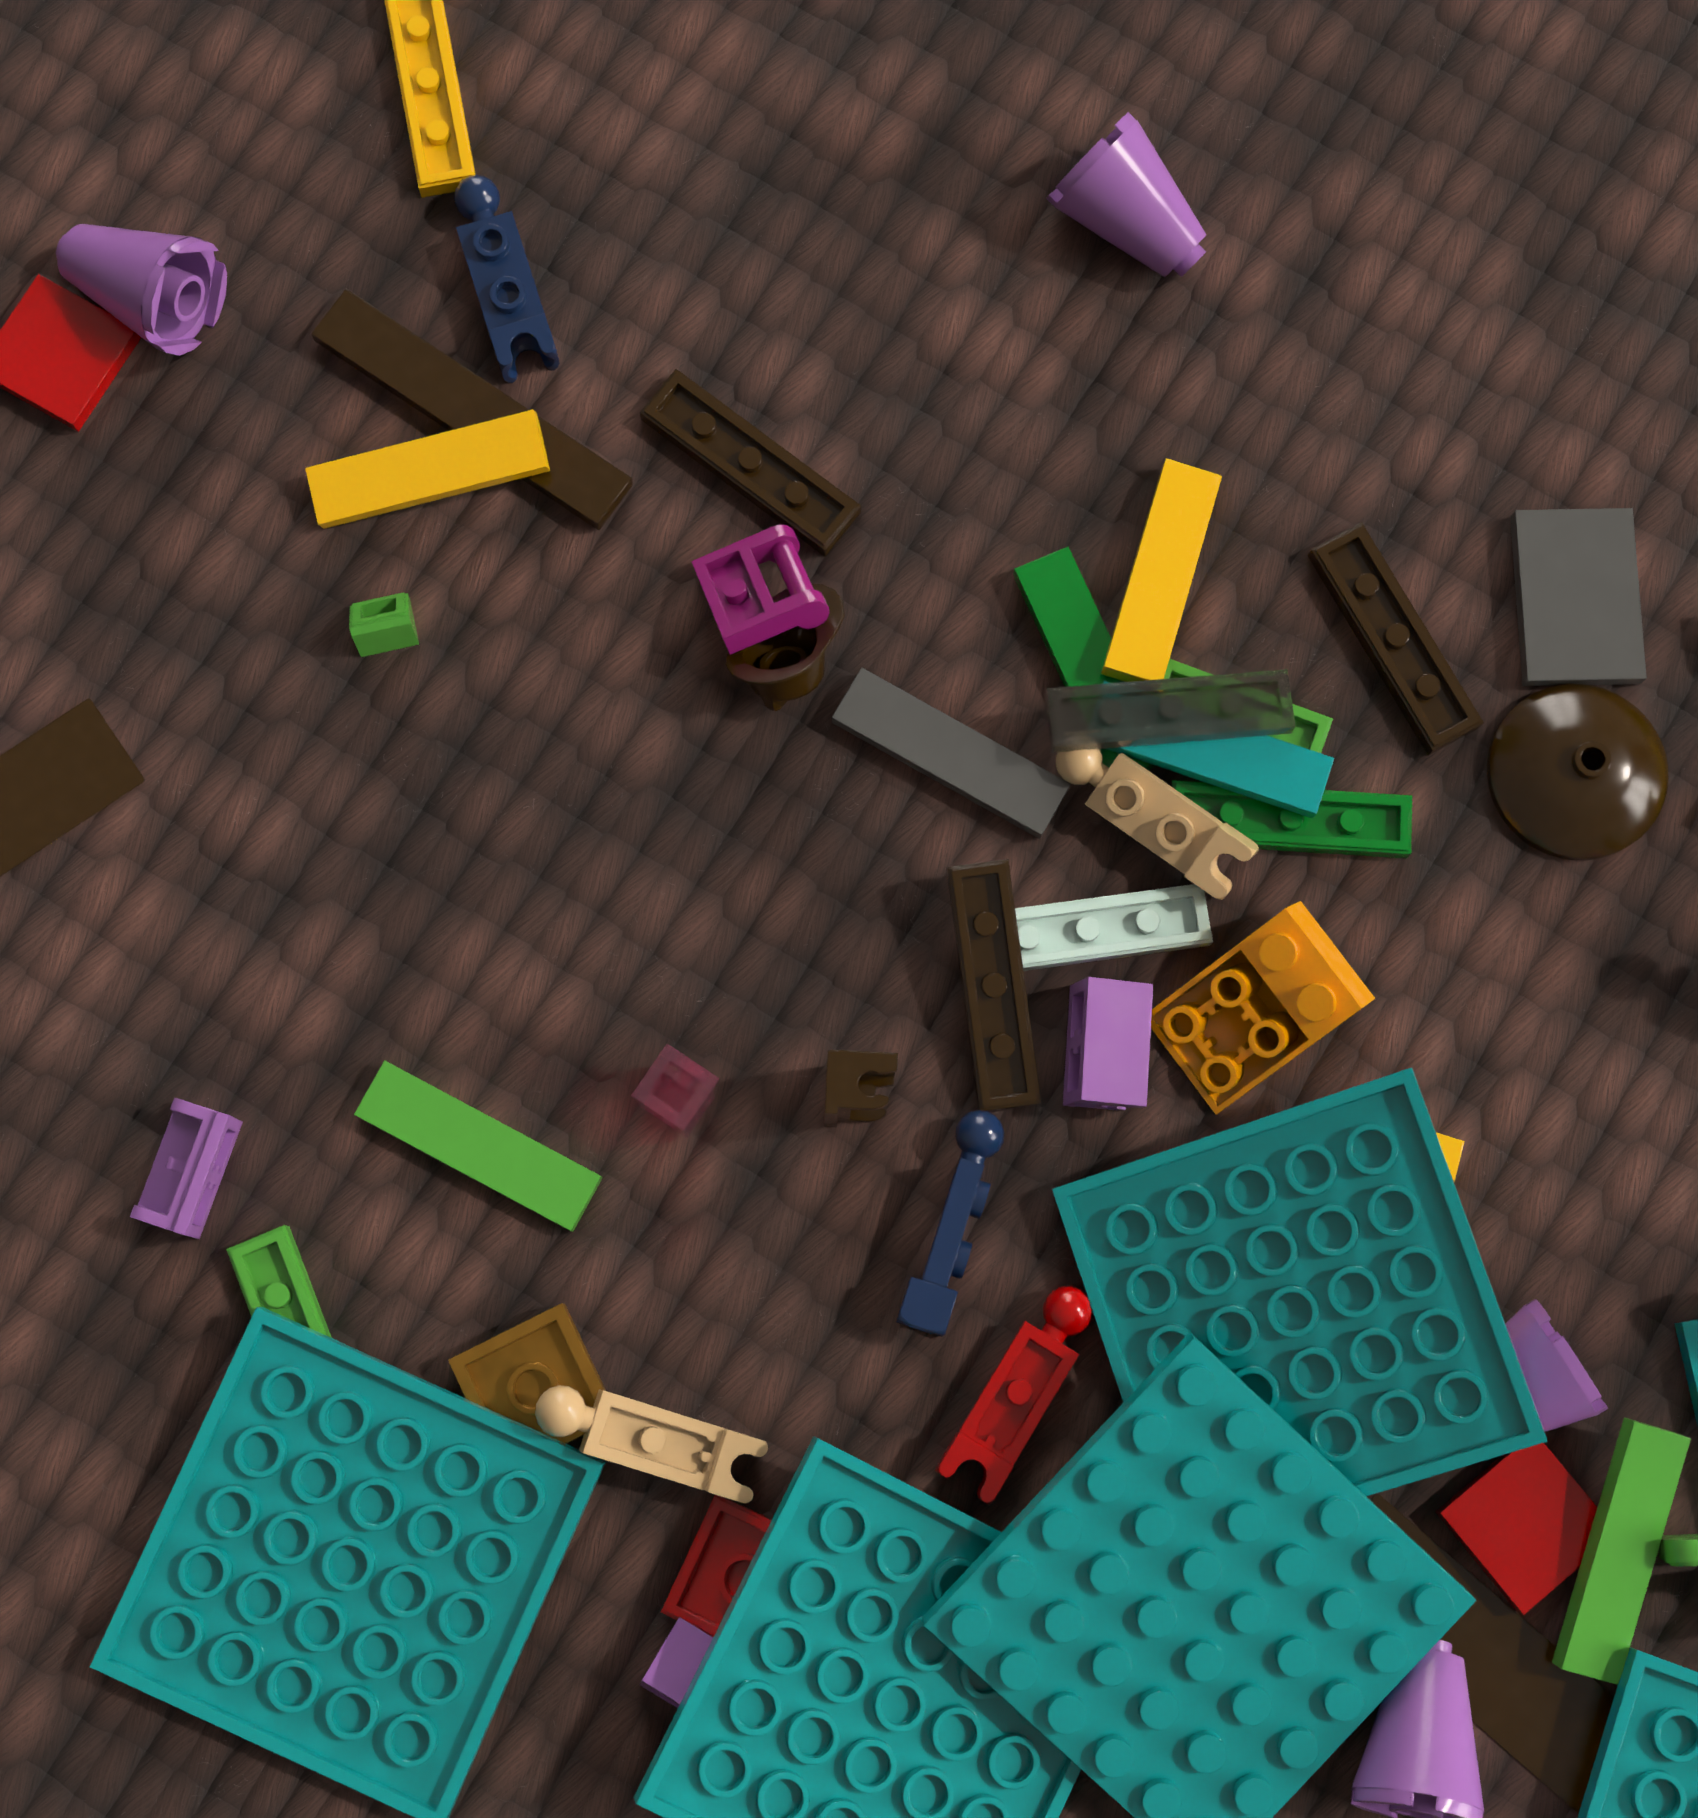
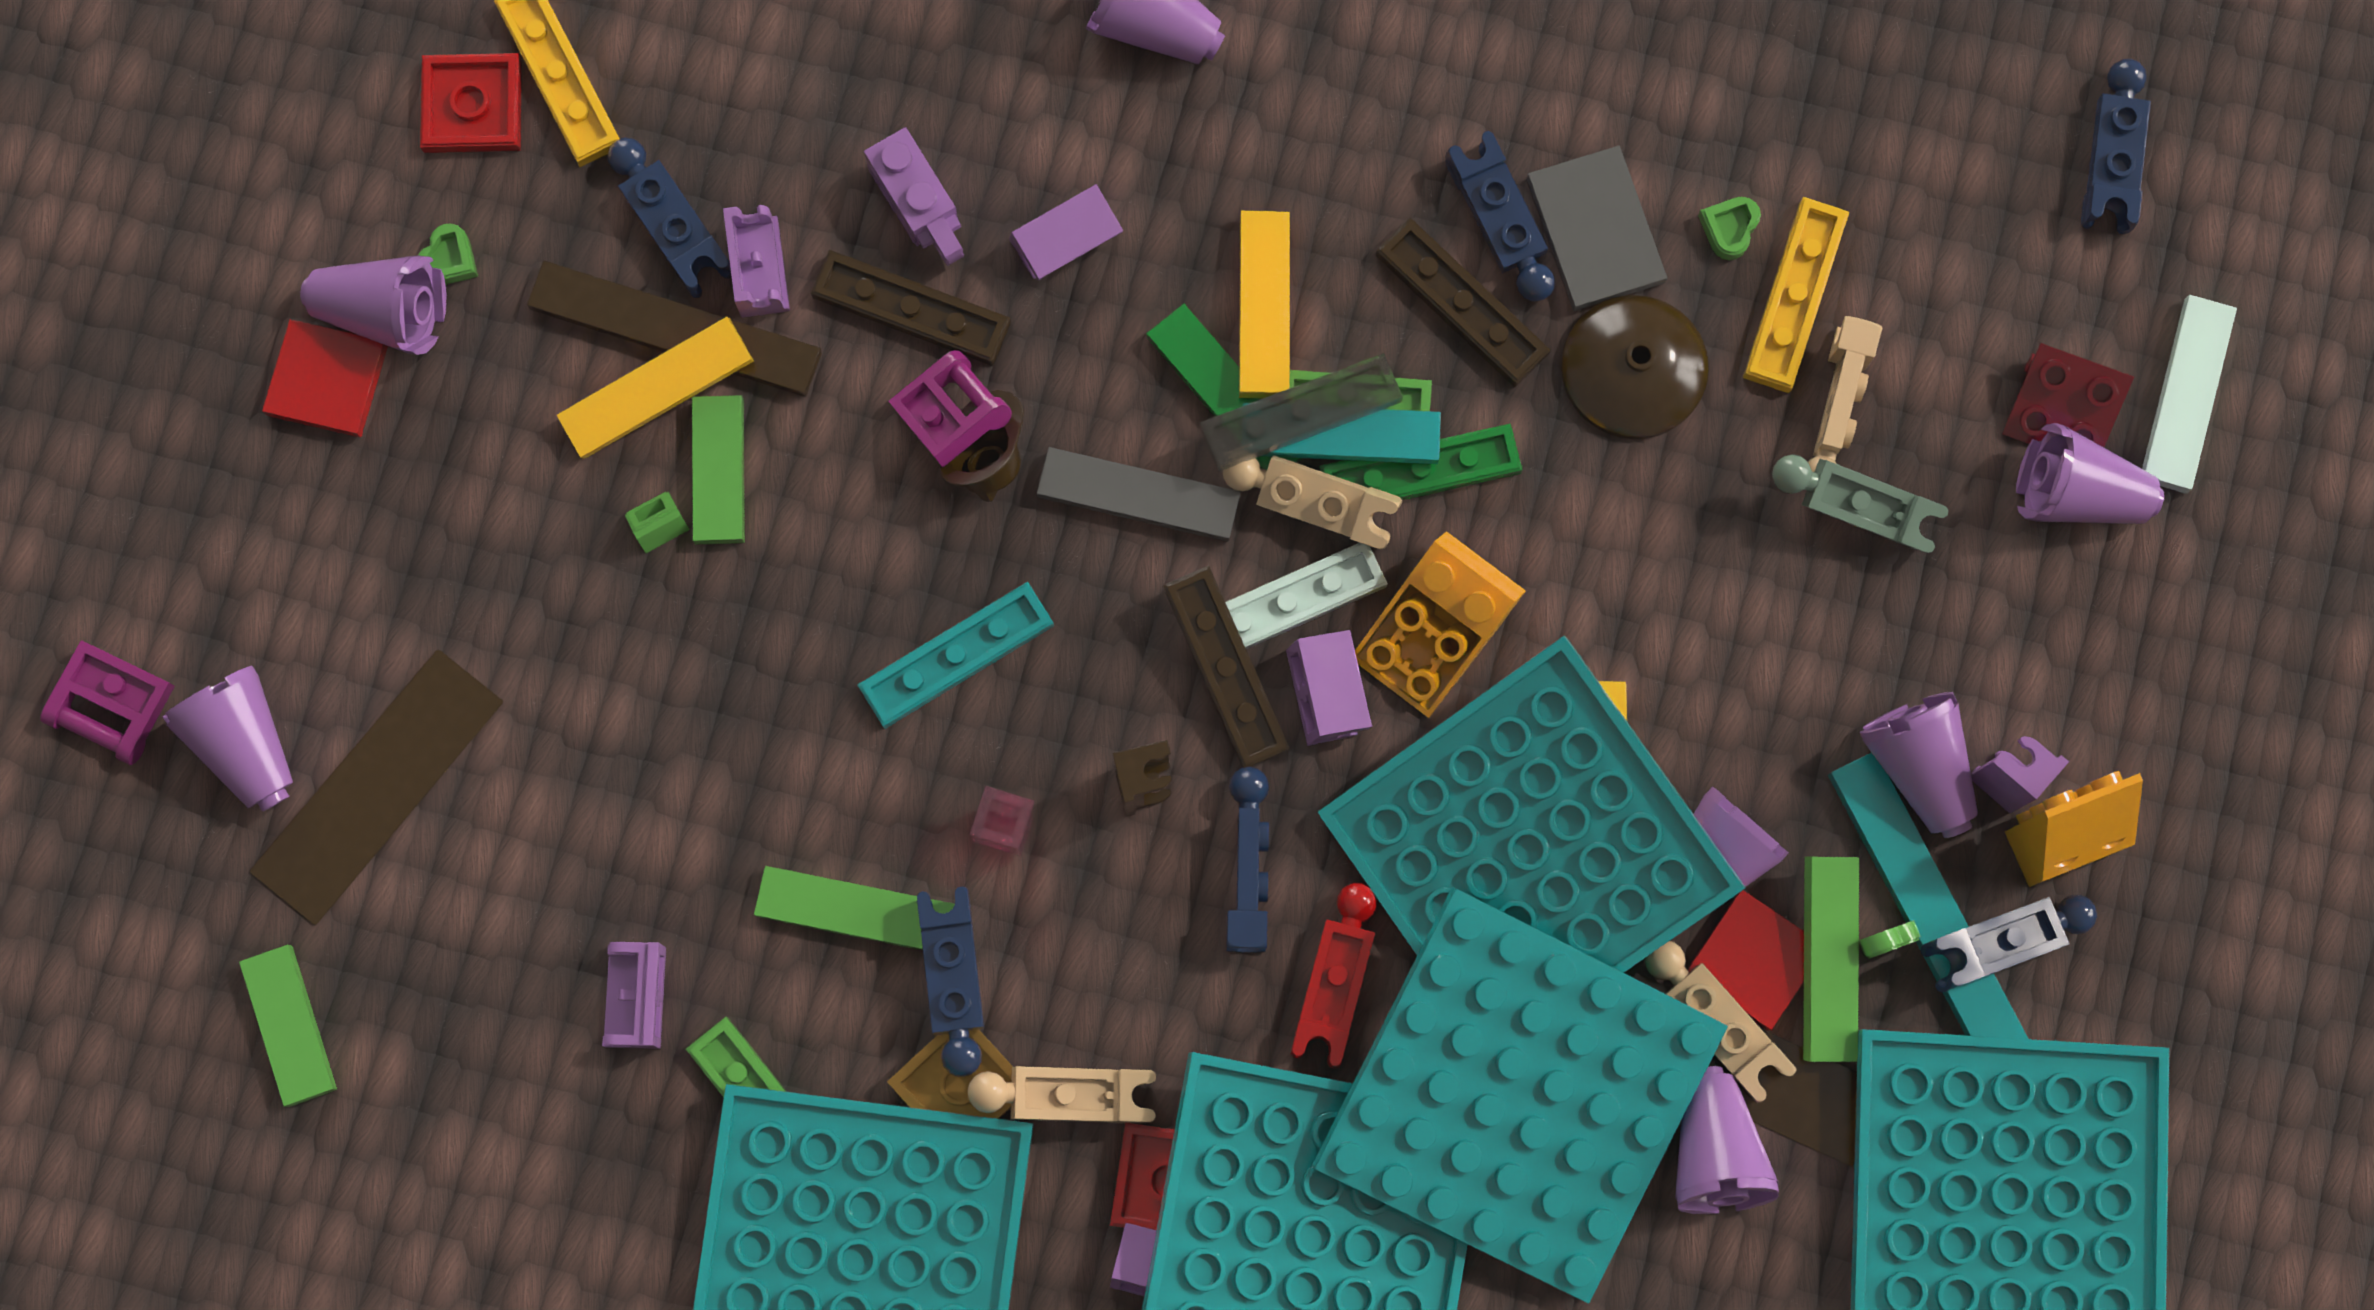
camera: 15 degrees left, 0 degrees up
none -> bright green tile [418,224,478,285]
none -> red tile [420,53,522,153]
none -> bright green tile [692,395,745,545]
none -> medium lavender hinge [723,205,790,318]
none -> teal tile [858,582,1054,729]
none -> medium lavender hinge [864,127,964,266]
none -> dark blue plate [917,886,985,1077]
none -> medium lavender hinge [1009,184,1123,281]
none -> dark blue plate [1445,131,1555,302]
none -> tan plate [1645,941,1796,1103]

